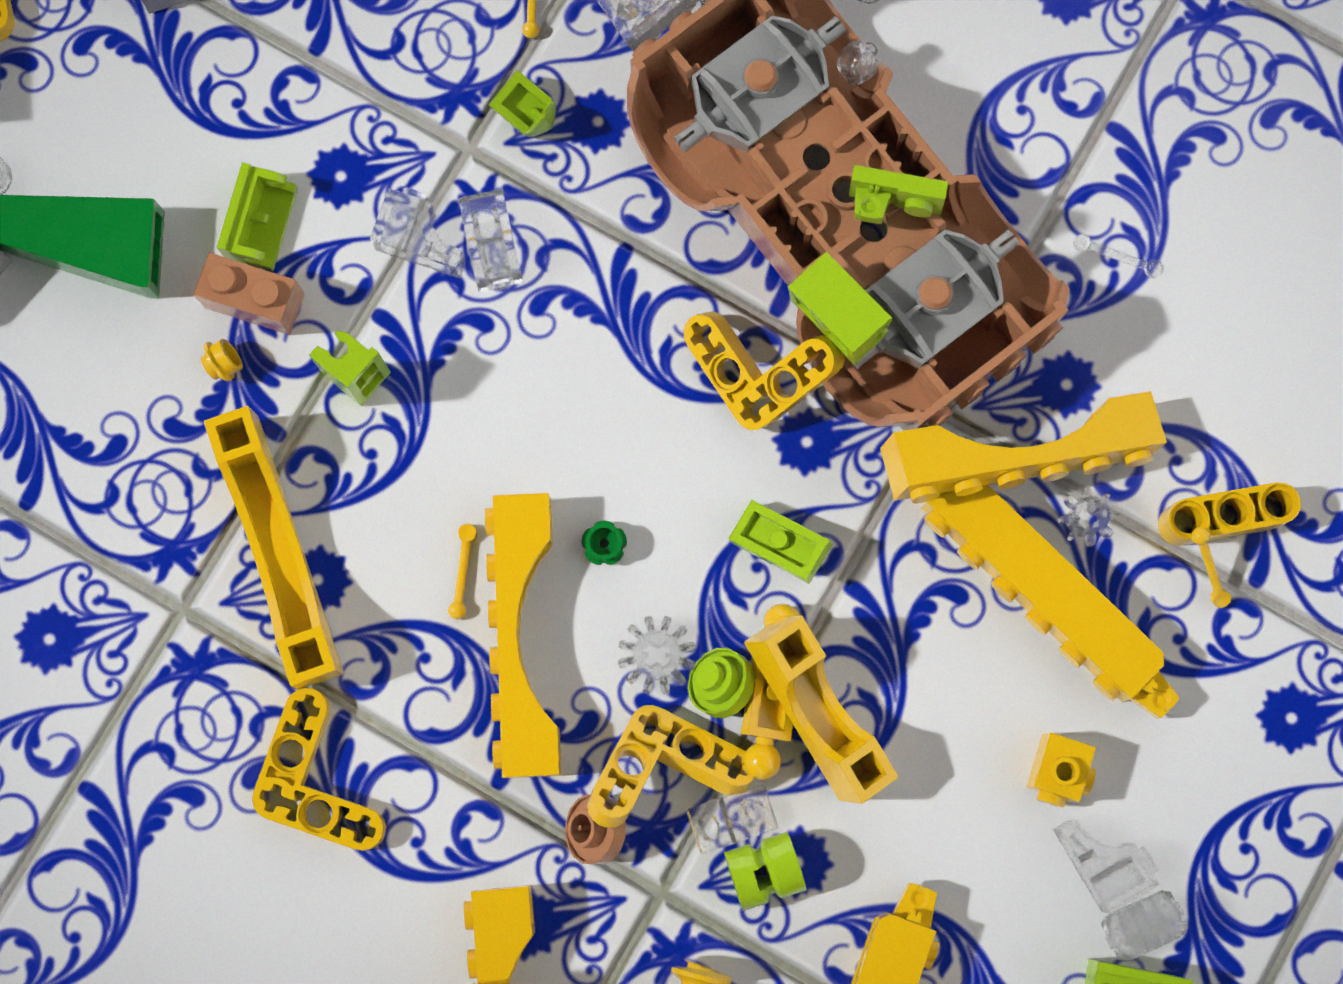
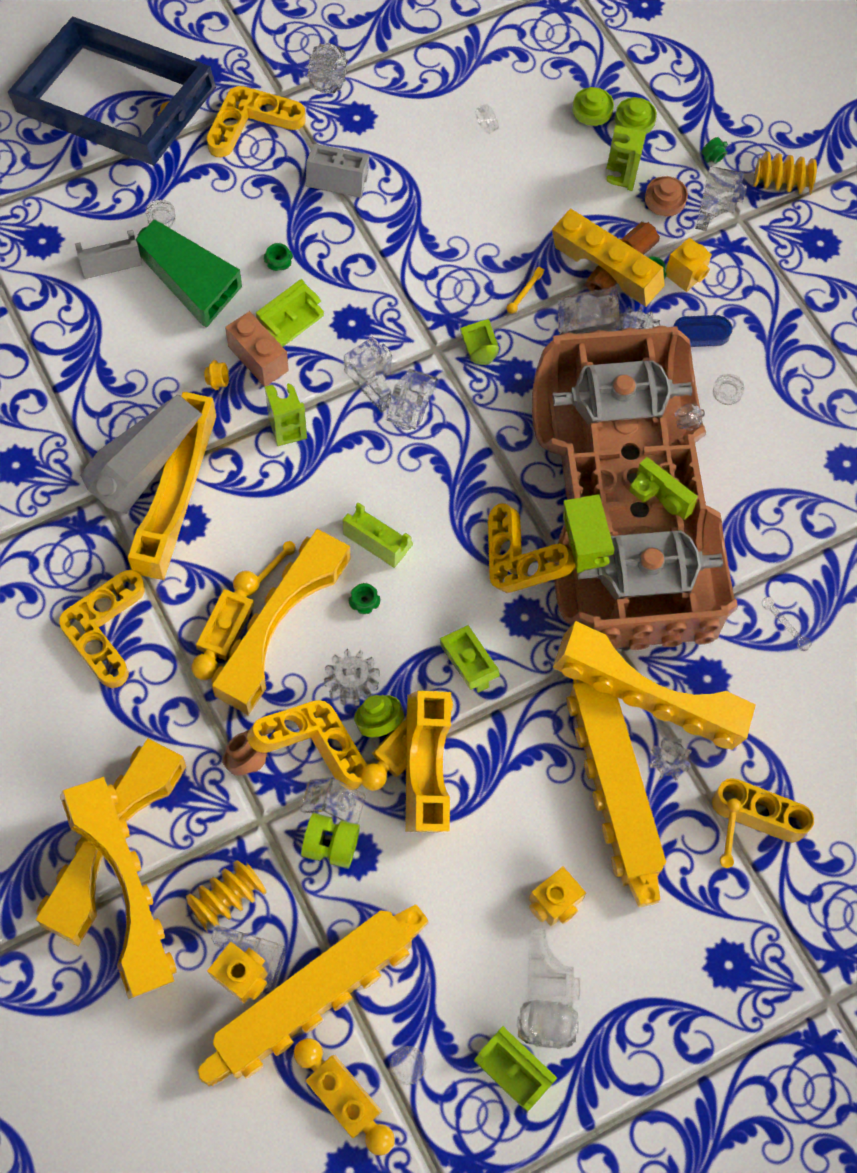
camera: 30 degrees right, 15 degrees down
none -> light grey wedge [80,394,202,514]
none -> yellow plate [191,570,259,680]
none -> green plate [264,243,293,271]
none -> lime hinge [343,503,413,568]

